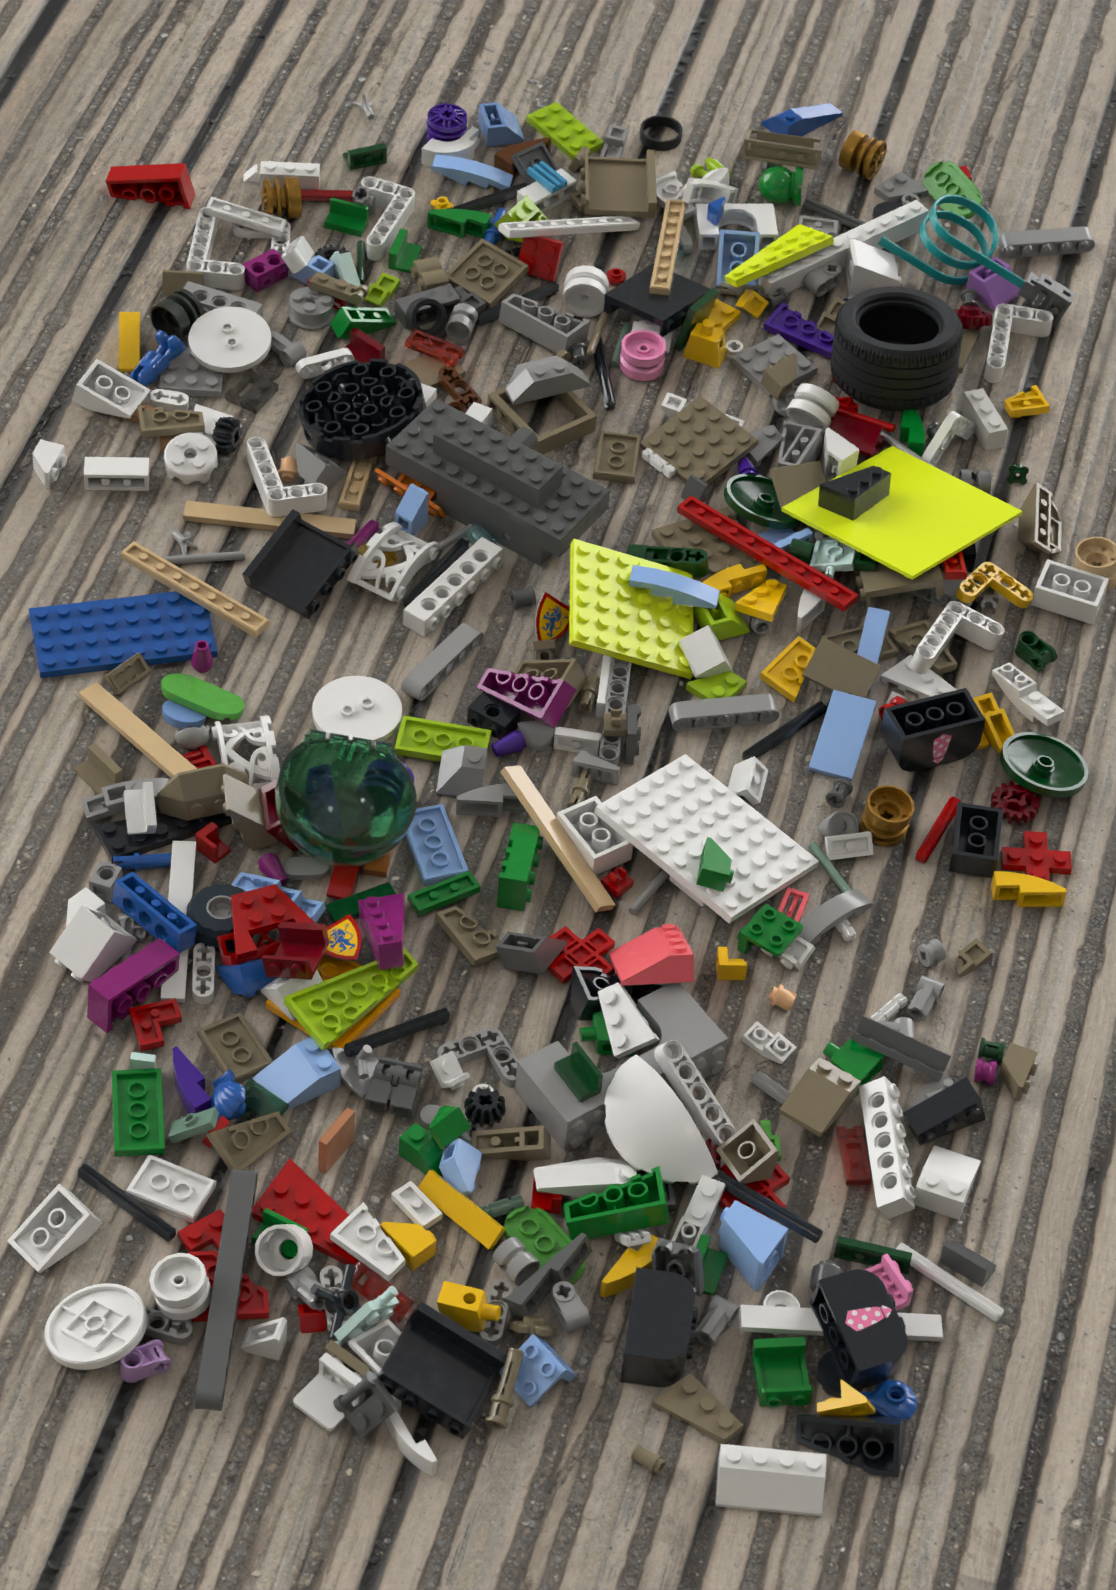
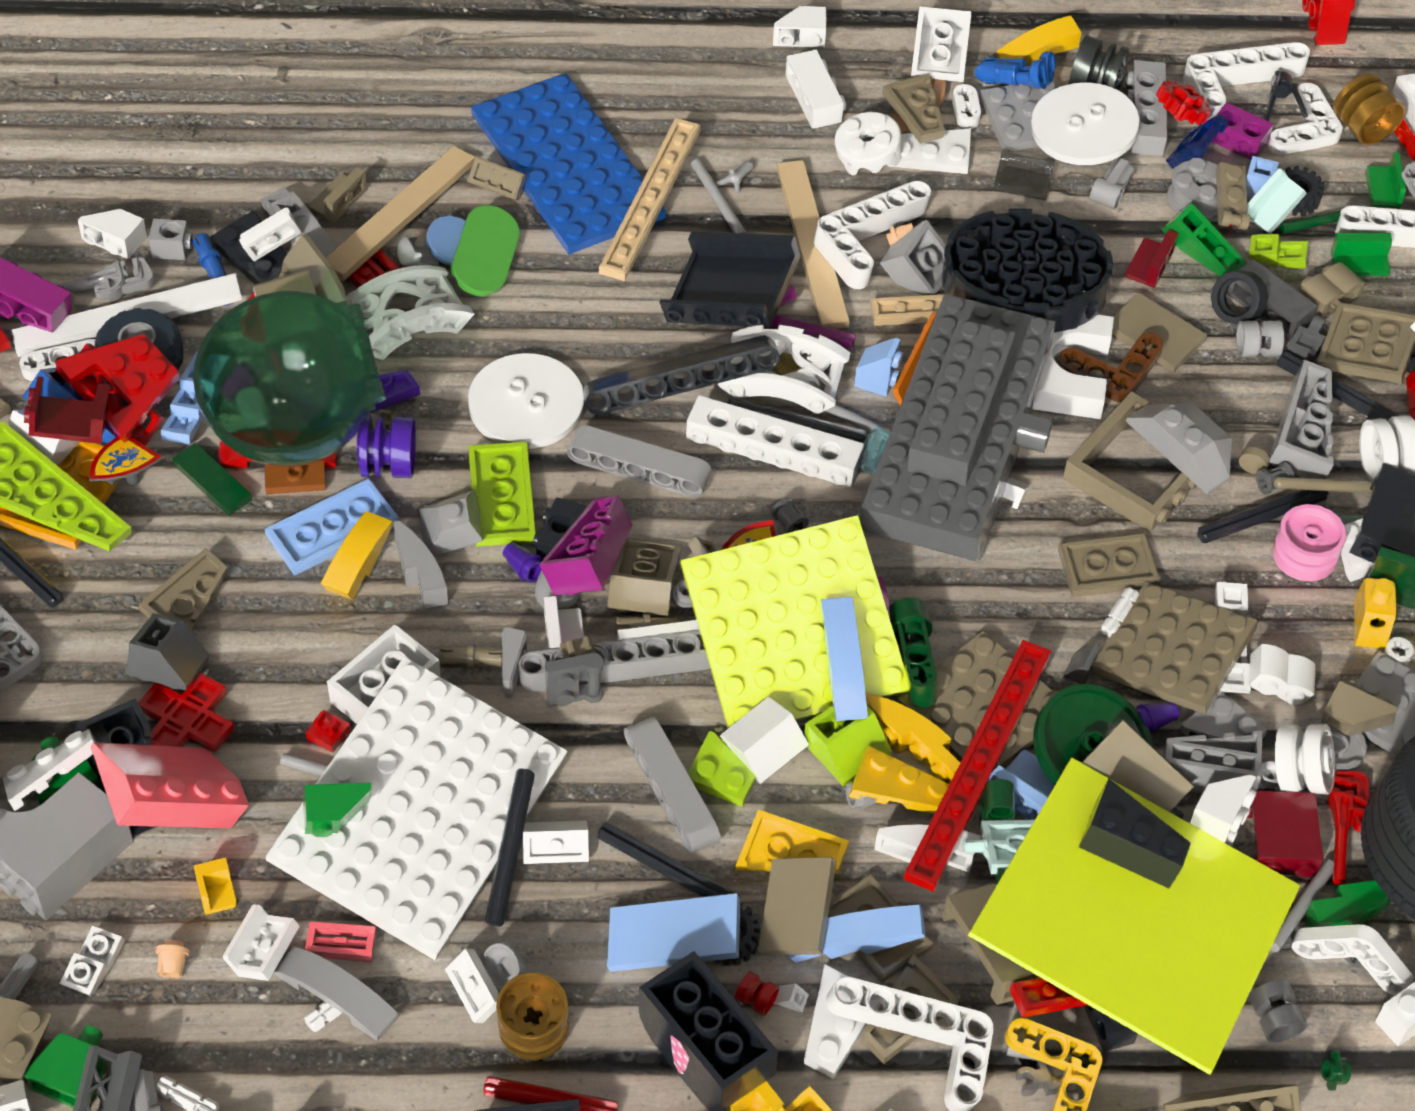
camera: 75 degrees right, 5 degrees up
white slope [49,905,137,982] -> none
blue brick [112,872,197,953] -> none
dark tan slope [162,270,204,295] -> none
magenta cone [191,640,213,673] -> none
white tile [204,197,287,237] -> none
black gear [212,416,242,453] -> none
white beam [282,236,314,274] -> none
white beam [295,348,355,379] -> none
magenta wedge [358,893,406,970] -> none
clear red plate [405,329,465,368] -> none
green plate [407,870,481,917] -> none
green wedge [497,822,544,911] -> none
tan tile [501,765,616,912] -> none
green bracket [737,903,803,957] -> none
sand green bar [808,842,852,893] -> none
dark grey bush [825,778,853,808] -> none
none -> yellow slope [321,511,393,601]
none -> black axle [485,768,535,927]
none -> black beam [583,335,780,415]
none -> red gear [1156,80,1212,125]
none -> clear blue plate [1166,115,1228,169]
none -> white brick [1249,644,1315,705]
none -> black plant [1264,71,1308,121]

